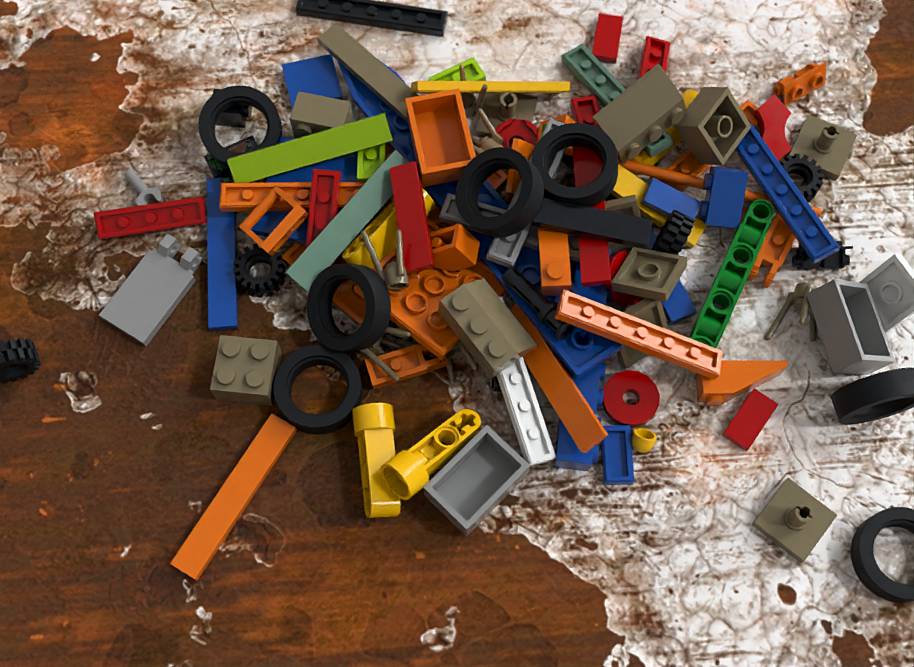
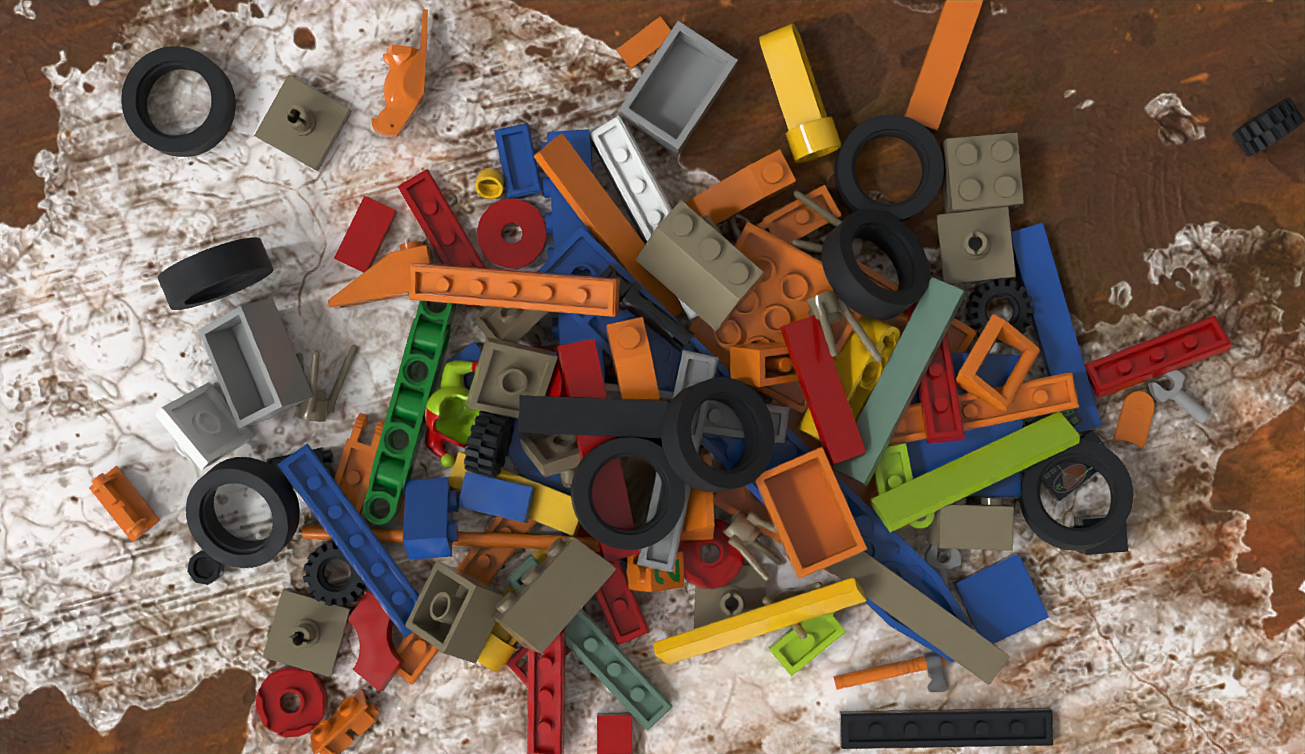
camera: 170 degrees right, 20 degrees up
light grey tile [99,234,203,346] -> none
yellow beam [381,409,481,500] -> none
none -> black tyre [186,457,300,568]
none -> black tile [187,550,225,585]
none -> red tile [256,666,328,738]
none -> orange animal [371,9,428,138]
none -> red tile [397,169,486,308]
none -> lime piece [425,360,480,468]
none -> orange window [616,16,671,69]
none -> orange slope [684,149,796,226]
none -> orange piece [833,651,948,692]
none -> dark tan tile [937,207,1016,285]
none -> orange piece [1113,391,1155,449]

